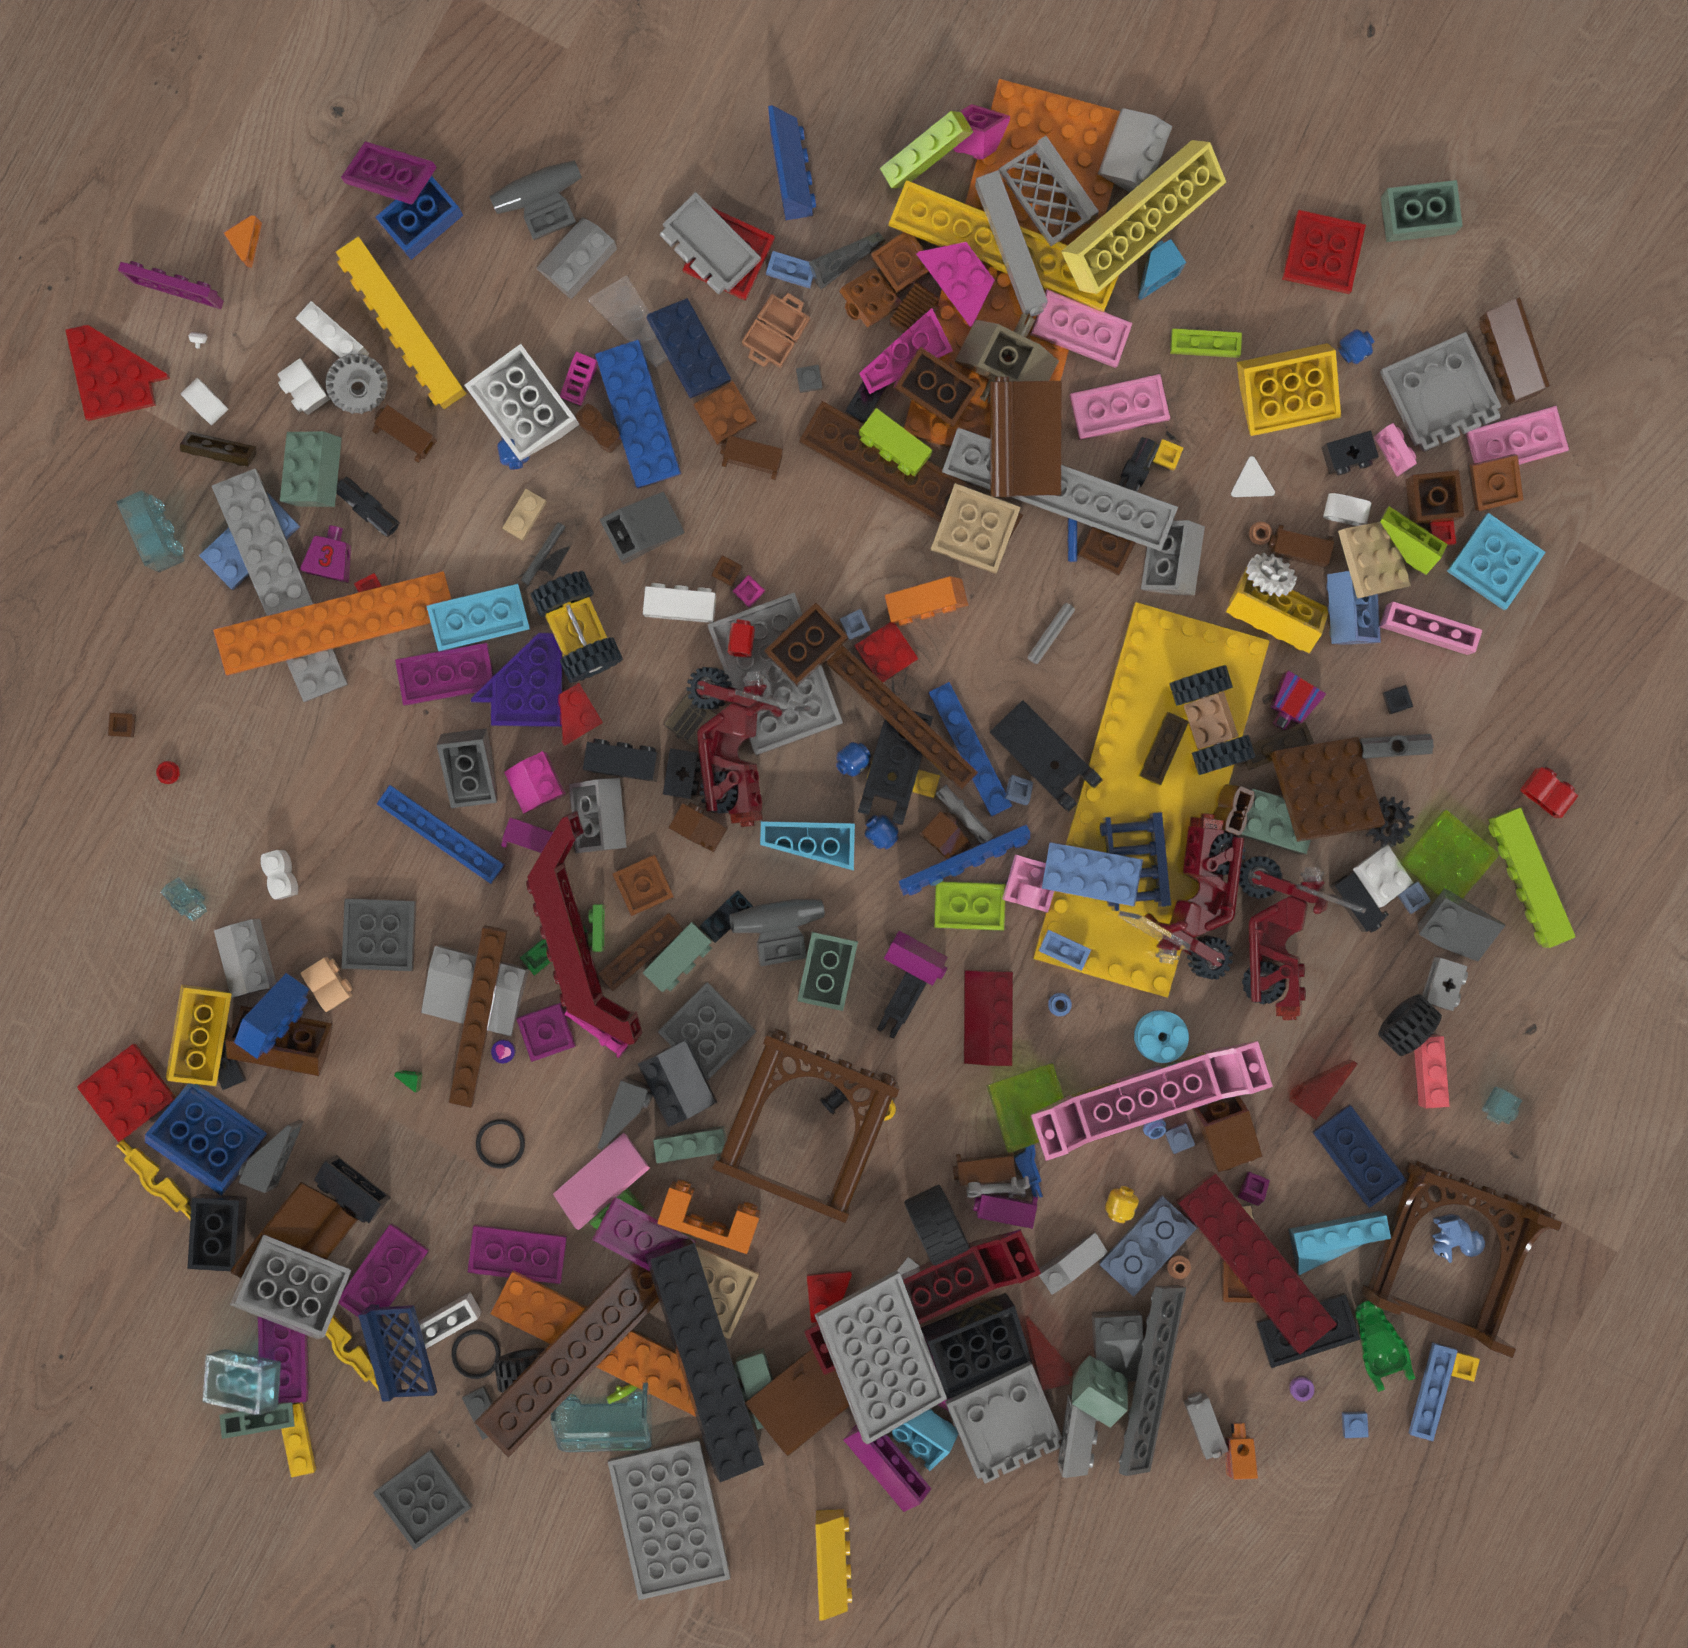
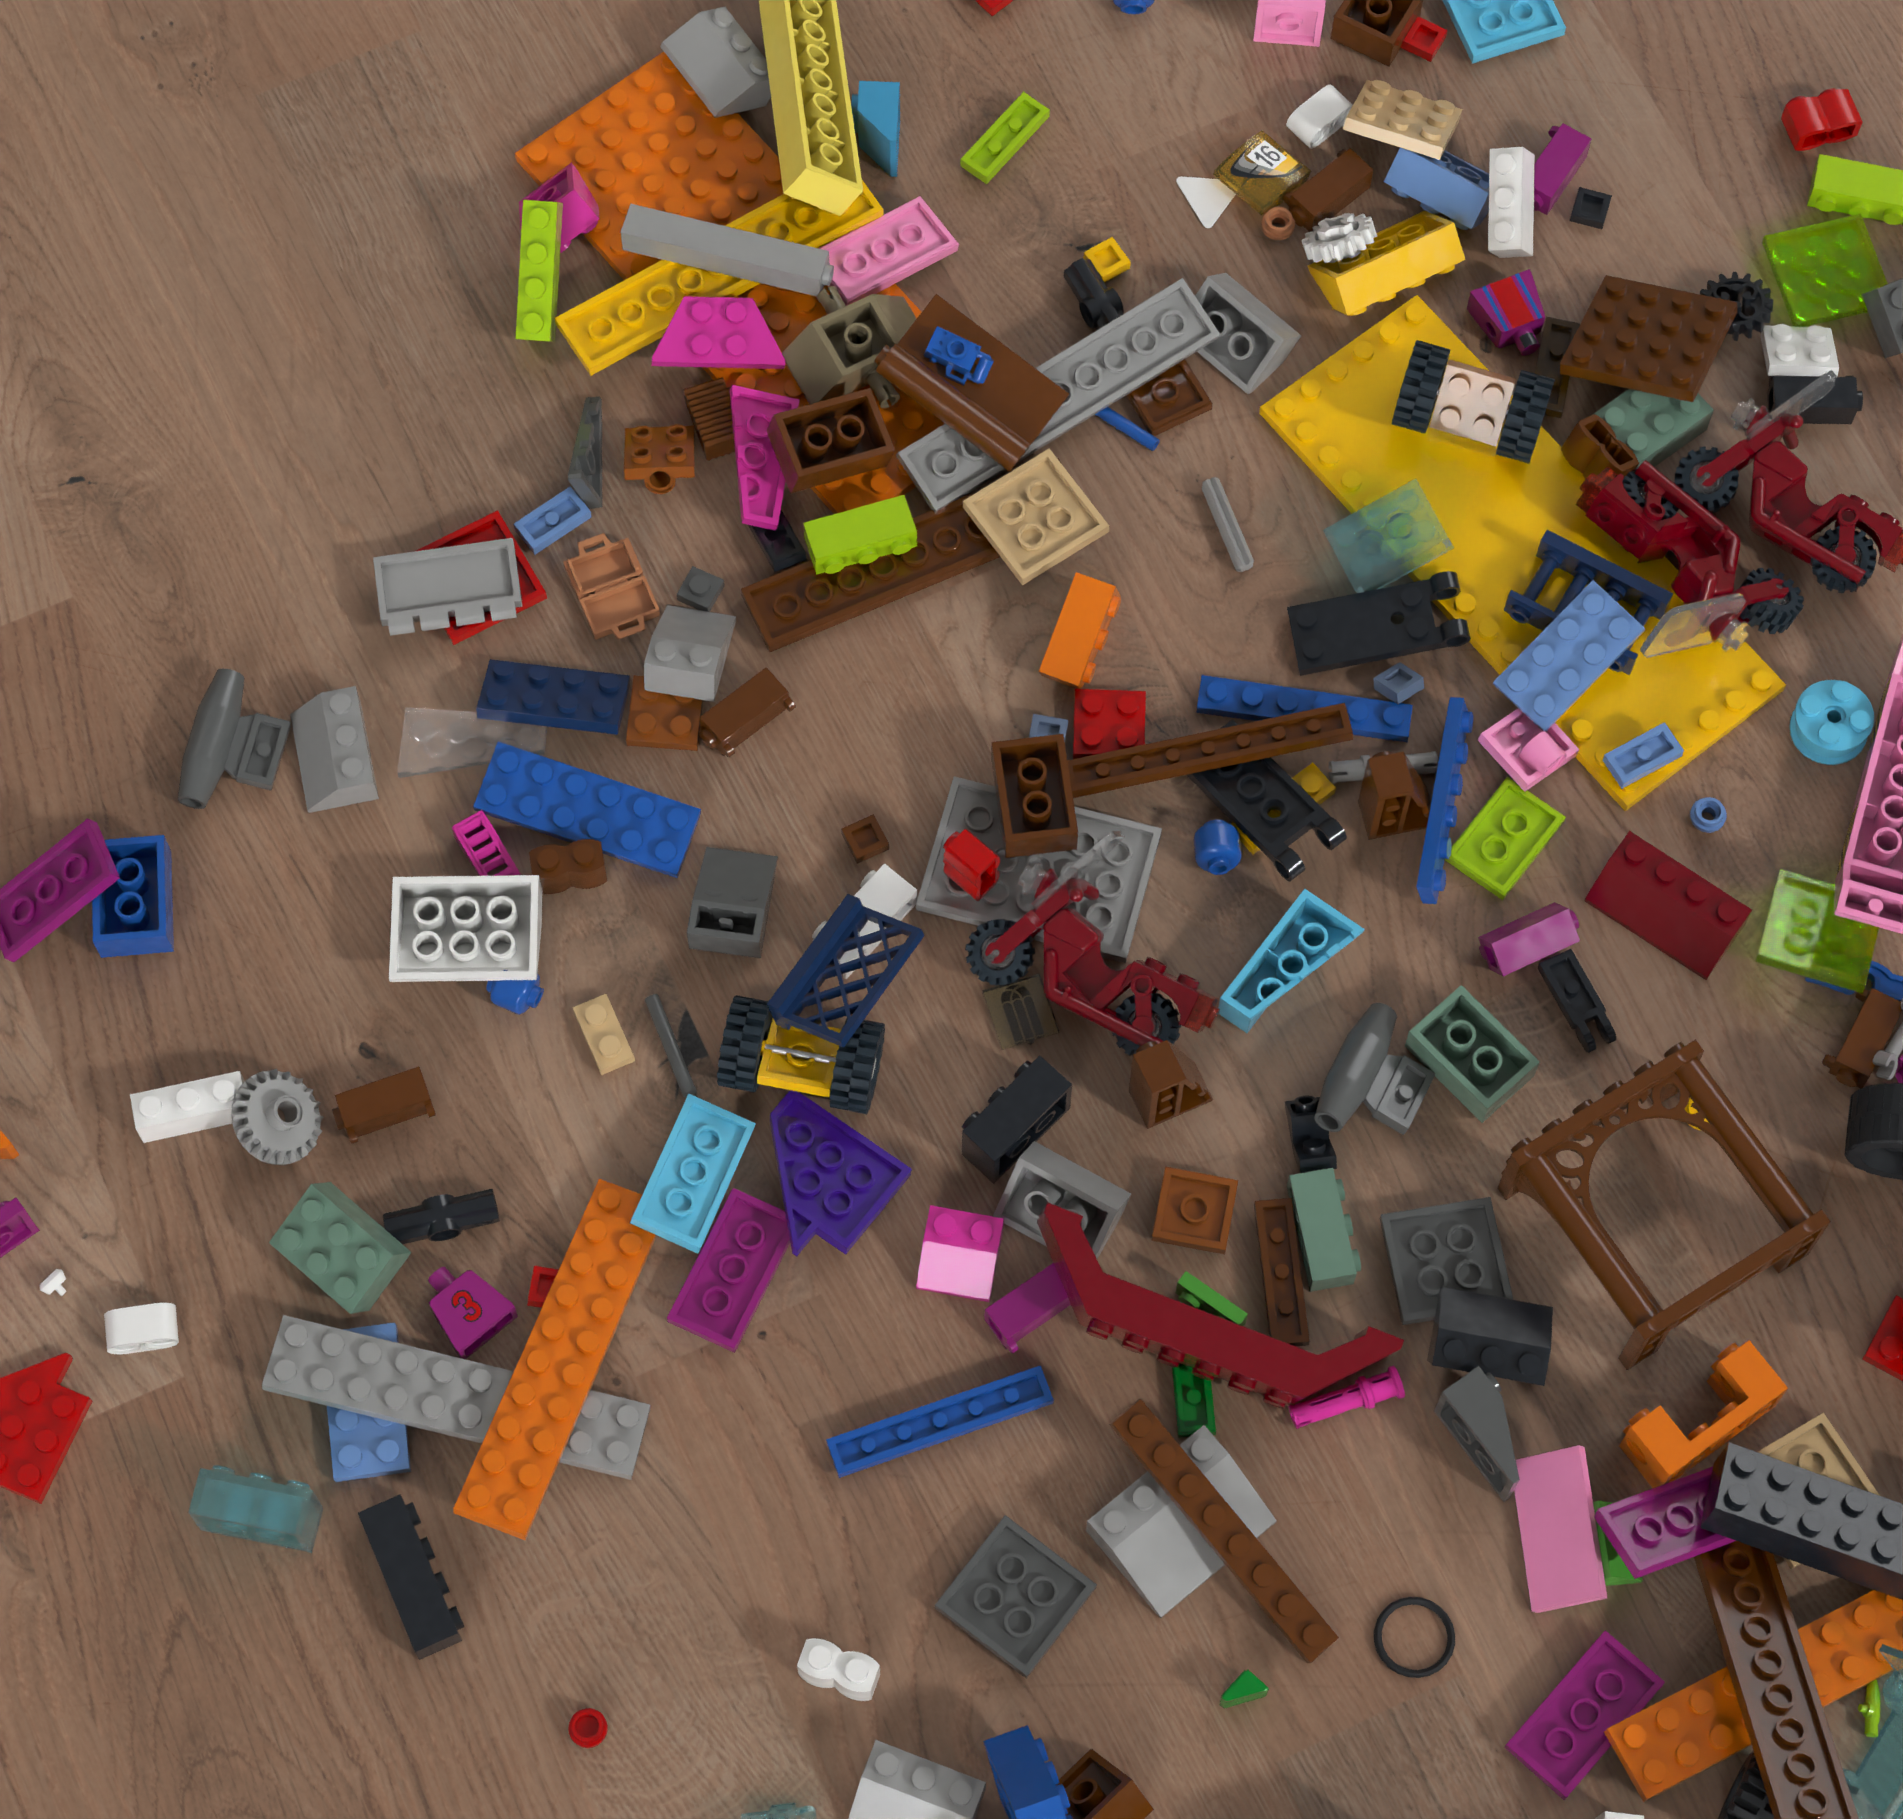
camera: 55 degrees left, 20 degrees down
reddish brown plate [108,712,136,738] -> none
dark brown plate [180,431,256,467] -> none
white brick [277,358,330,415] -> none
light nougat brick [301,957,353,1012] -> none
yellow brick [336,236,467,409] -> none
dark grey slope [437,728,497,808] -> none
dark purple tile [491,1040,516,1064] -> none
magenta tile [516,1002,576,1062] -> none
red wing [558,683,603,746] -> none
sand green brick [653,1126,727,1163] -> none
black brick [663,748,701,800] -> none
dark pink tile [733,575,765,608] -> none
blue slope [768,105,816,221] -> none
black bush [820,1086,849,1115] -> none
blue head [864,815,899,849] -> none
dark orange plate [871,232,930,295] -> none
light grey fence [999,136,1099,246] -> none
bright pink tile [1069,374,1170,440] -> none
dark brown plate [1138,712,1189,786] -> none
yellow slope [1237,343,1341,436] -> none
black brick [1321,430,1379,476] -> none
dark grey piece [1359,734,1434,759] -> none
bright pink brick [1379,602,1482,655] -> none
lime slope [1380,506,1448,575] -> none
sand blue plate [1398,881,1431,914] -> none
none -> black brick [358,1494,465,1660]
none -> light grey slope [644,605,736,702]
none -> dark blue fence [767,894,924,1047]
none -> blue piece [924,326,994,386]
none -> clear yellow slope [1213,130,1311,216]
none -> clear light blue brick [1323,479,1454,593]
none -> white brick [1488,147,1535,258]
none -> magenta brick [1534,123,1592,215]

